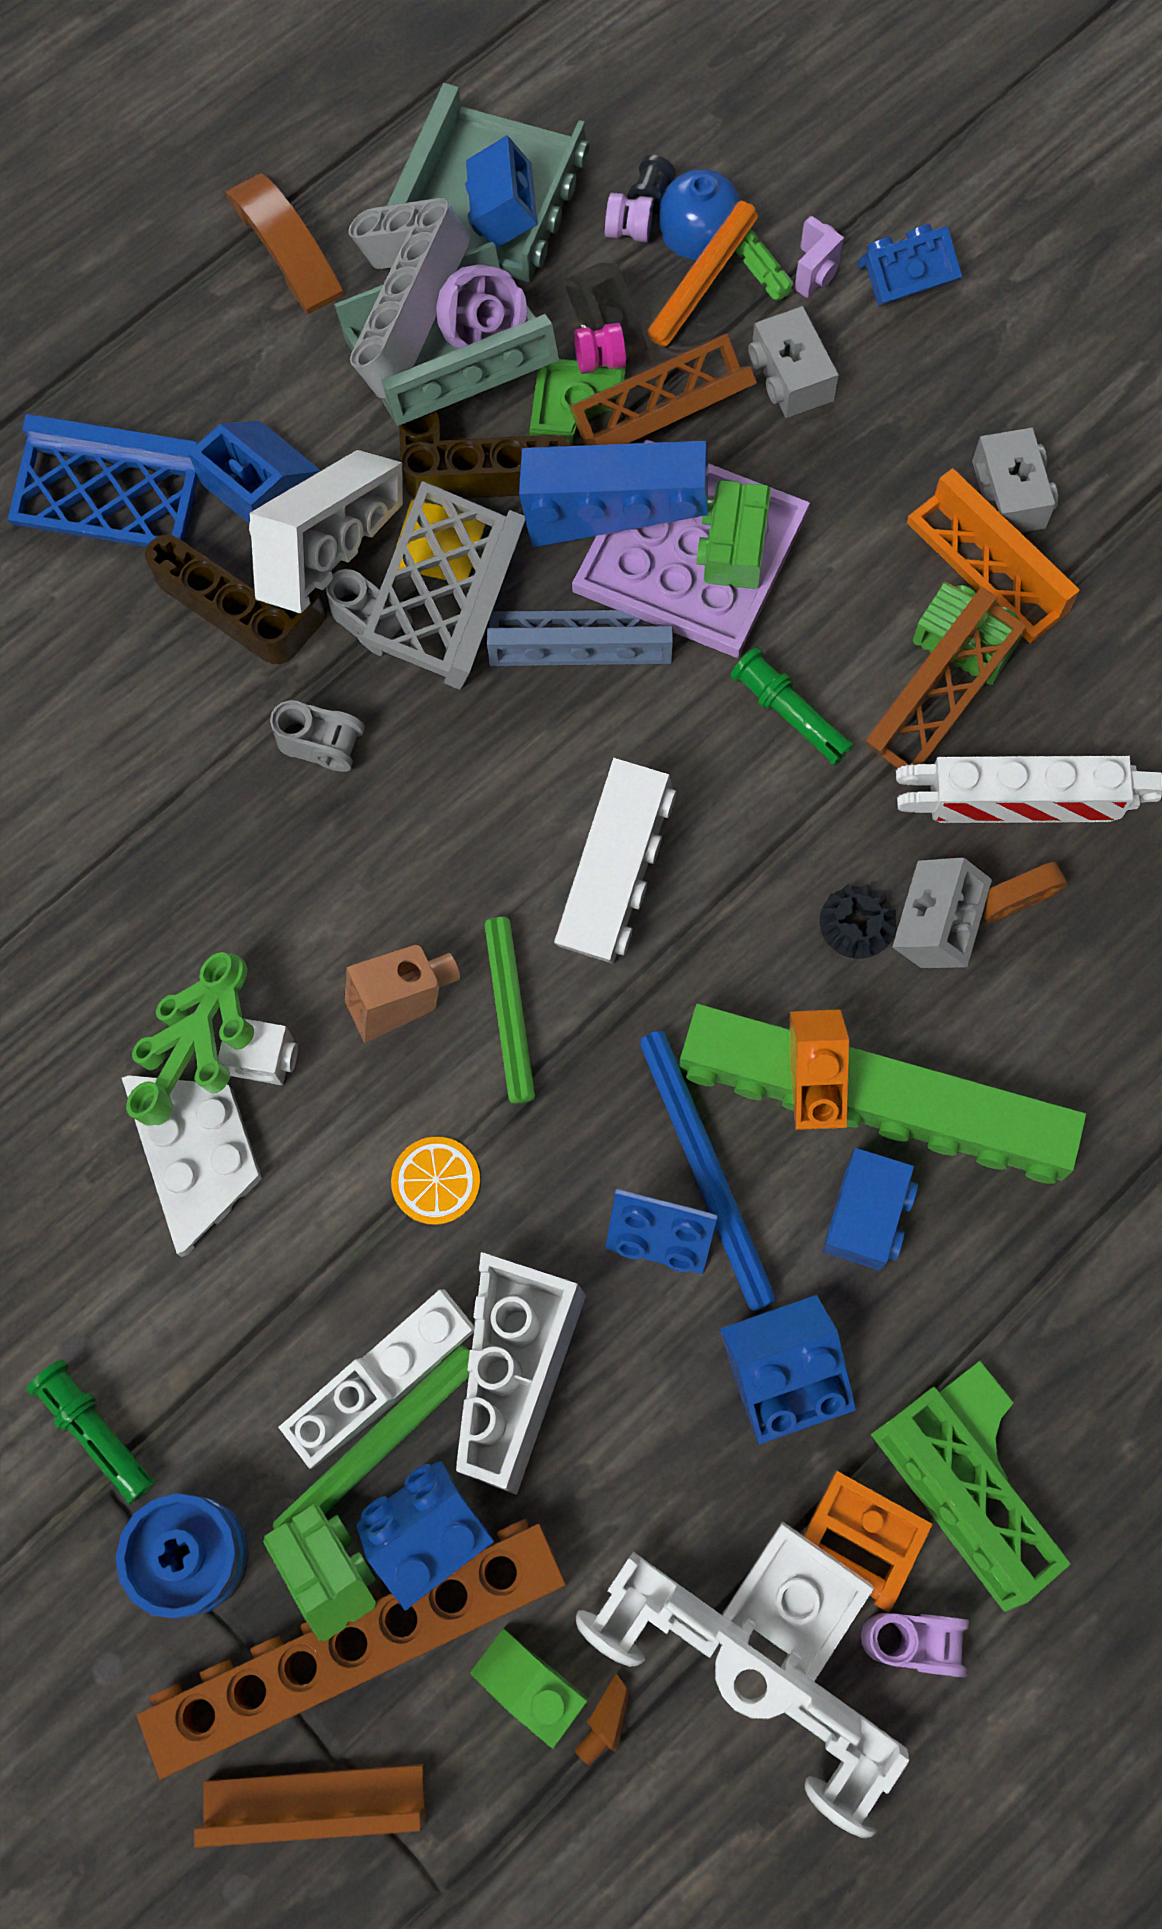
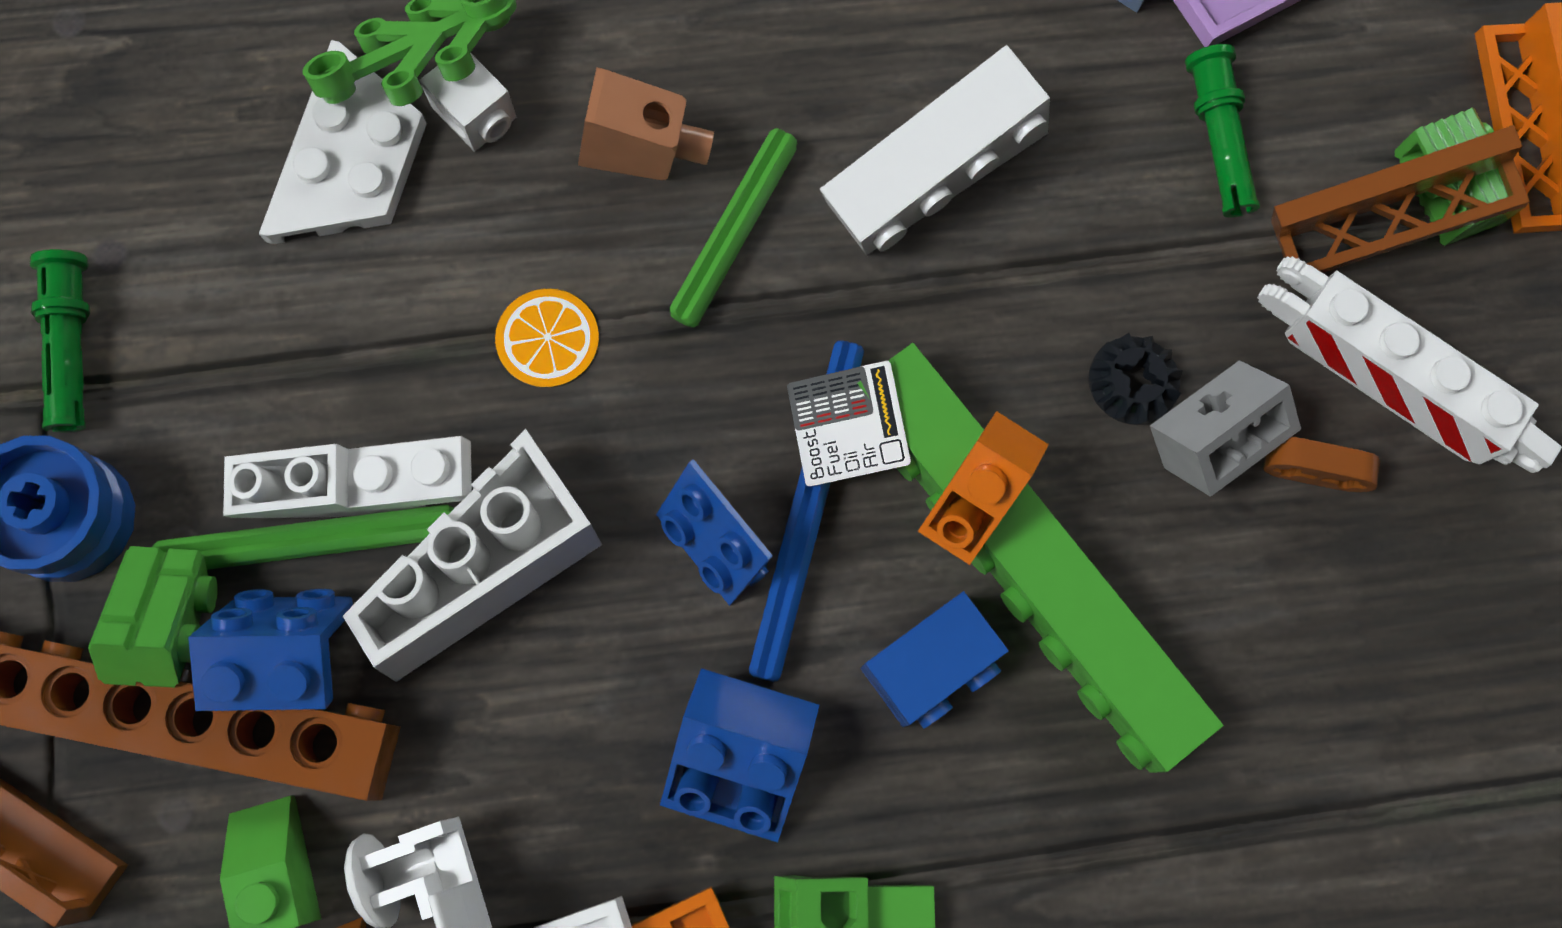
camera: 25 degrees right, 5 degrees up
none -> sticker [787,361,911,486]

